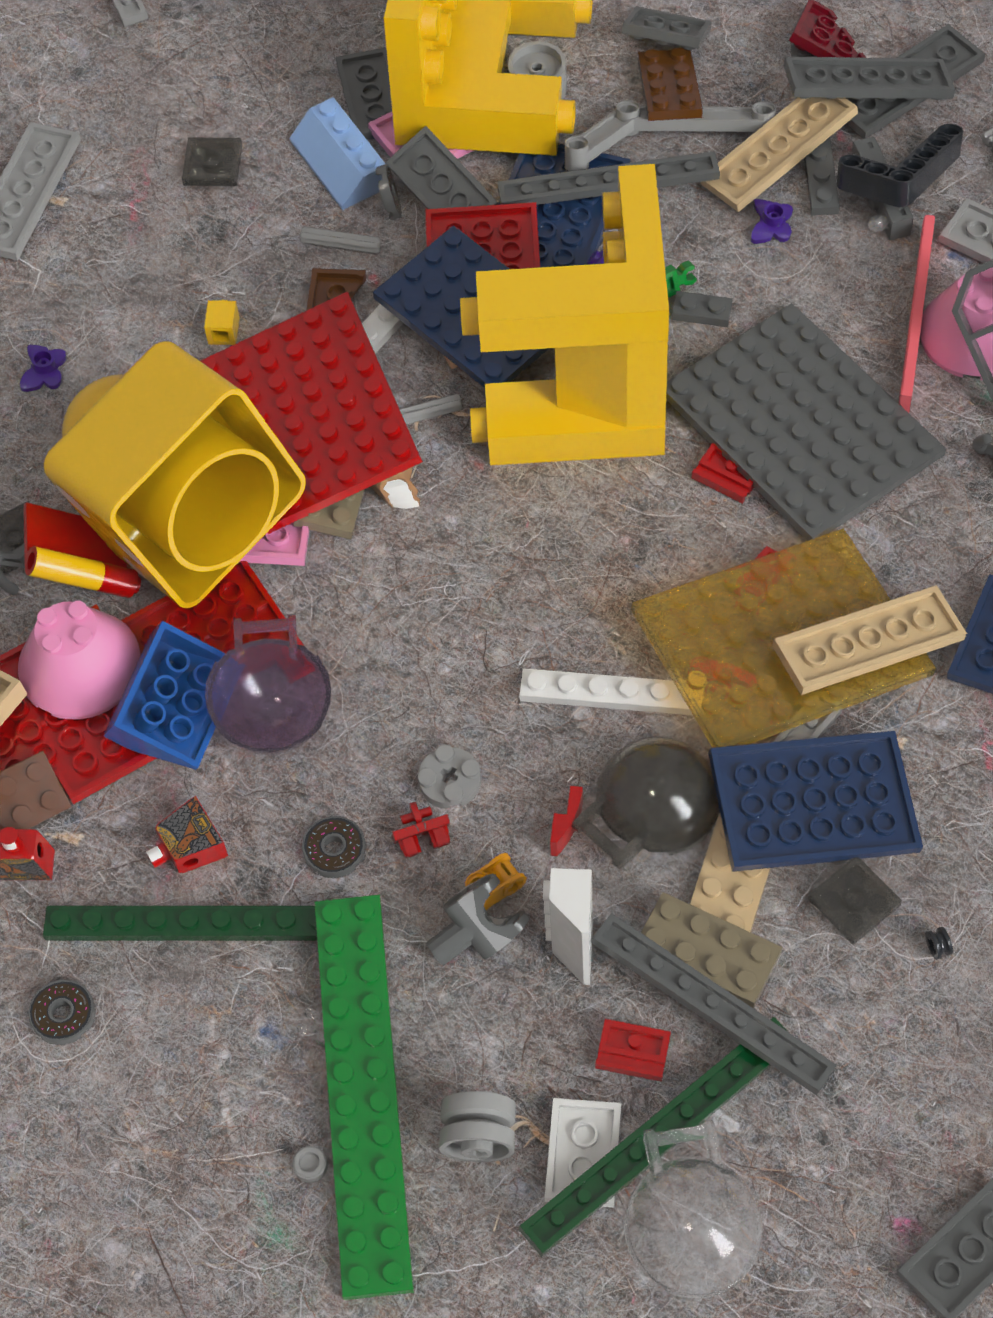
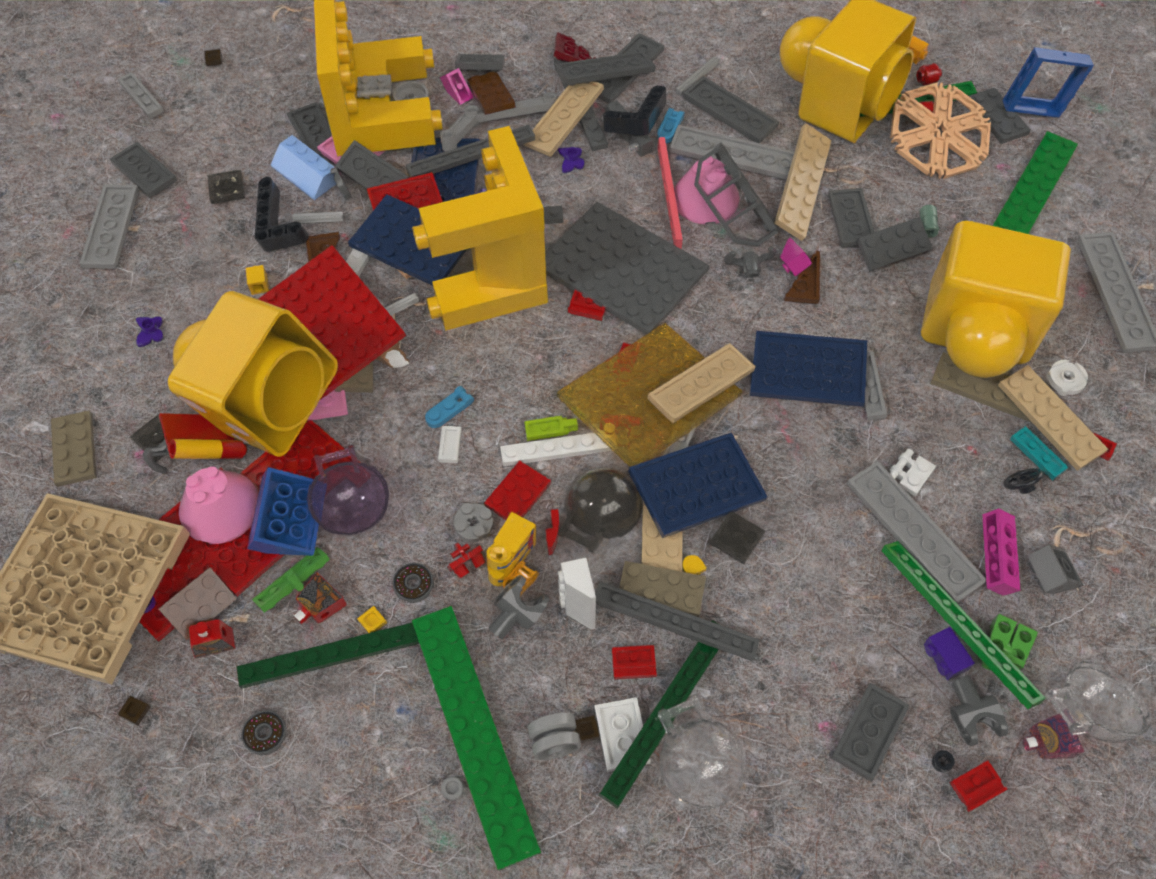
camera: 20 degrees left, 0 degrees up
black bush [925,926,953,960] -> none
none -> dark grey plate [110,142,177,198]
none -> bright green plate [252,547,330,613]
none -> black beam [255,177,309,252]
none -> light grey plate [357,75,392,99]
none -> yellow tile [357,606,387,633]
none -> dark azure plate [425,386,474,428]
none -> white tile [438,426,462,463]
none -> dark pink slope [440,68,474,105]
none -> red plate [484,461,551,520]
none -> yellow piece [487,512,536,586]
none -> lime hinge [524,415,578,441]
none -> dark brown plate [575,715,600,743]
none -> dark azure plate [657,108,685,144]
none -> yellow tile [682,555,707,575]

